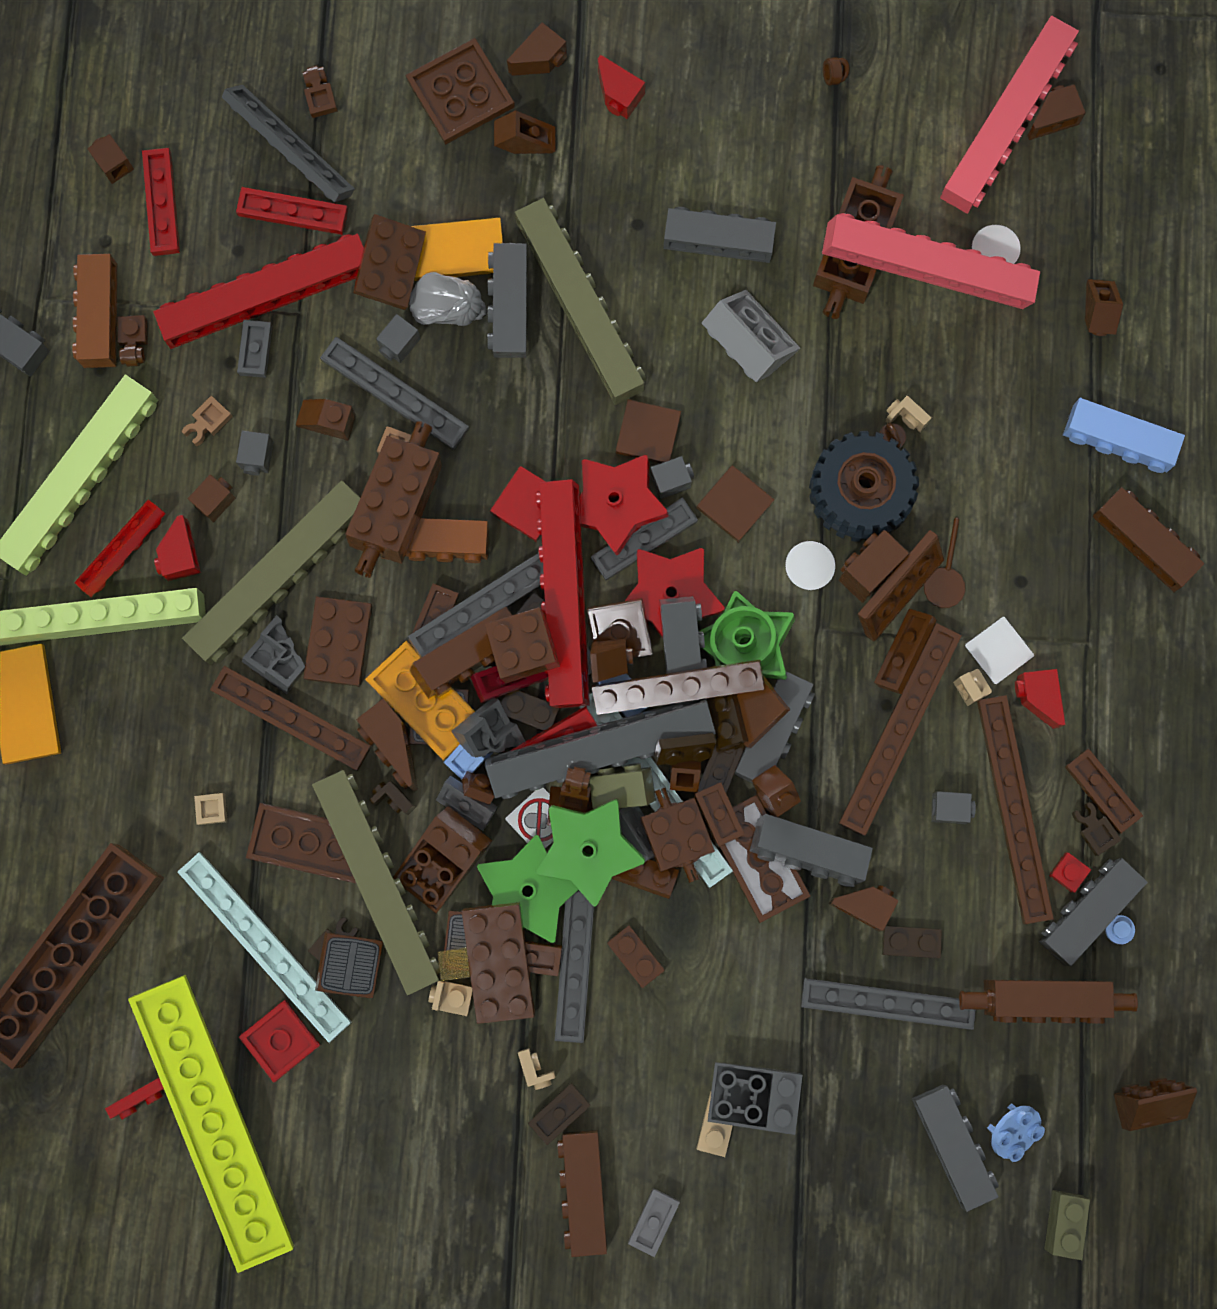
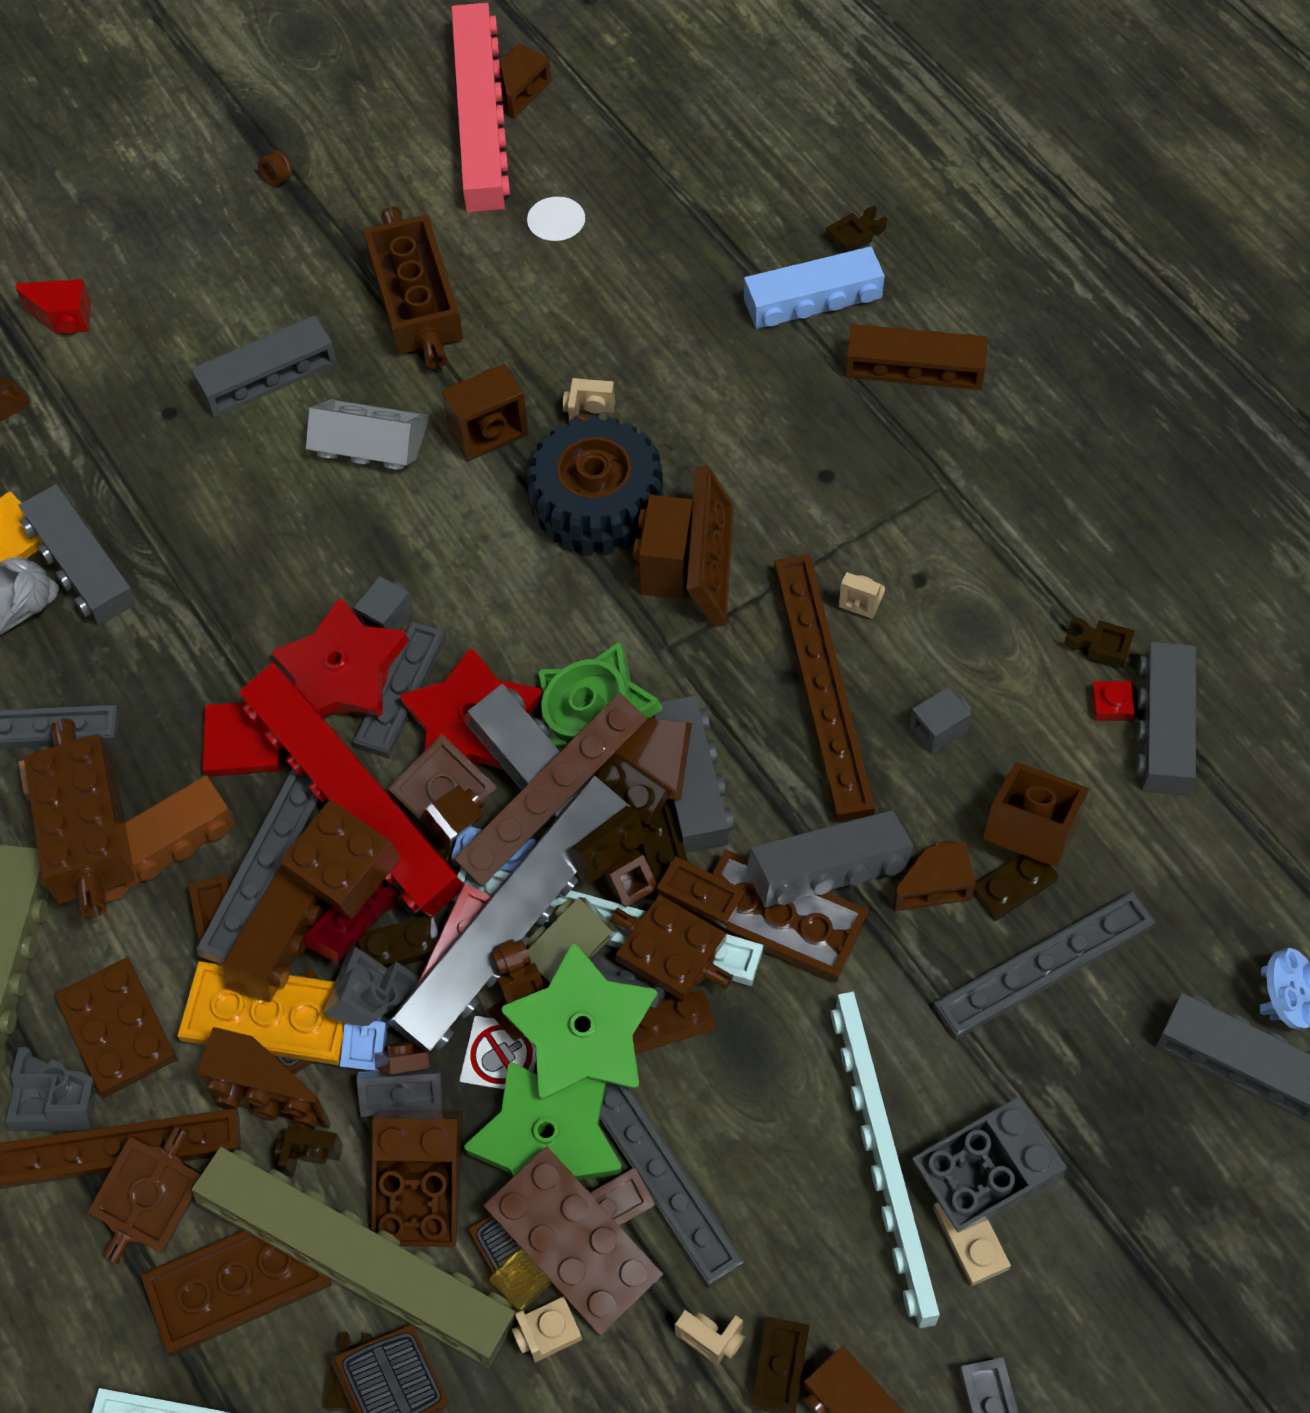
camera: 35 degrees left, 20 degrees down
tan plate [194,793,227,825] -> none
olive brick [515,198,646,405] -> none
reddish brown plate [607,925,665,988] -> none
reddish brown tile [616,399,681,464] -> none
reddish brown tile [696,465,774,543] -> none
reddish brown slope [752,765,801,818] -> none
white sticker [786,541,835,590] -> none
coral brick [822,213,1040,309] -> none
reddish brown plate [874,609,937,695] -> none
reddish brown piece [924,517,965,608] -> none
reddish brown brick [959,980,1138,1024] -> none
white sticker [965,617,1034,684] -> none
reddish brown plate [977,695,1054,924] -> none
red slope [1015,669,1065,729] -> none
reddish brown plate [1065,749,1143,834] -> none
reddish brown slope [1085,279,1123,336] -> none
light blue plate [1105,915,1135,944] -> none
none -> reddish brown plate [87,1125,202,1264]
none -> reddish brown brick [442,363,529,462]
none -> dark brown plate [826,206,887,253]
none -> light aqua plate [831,991,940,1328]
none -> reddish brown brick [983,762,1090,867]

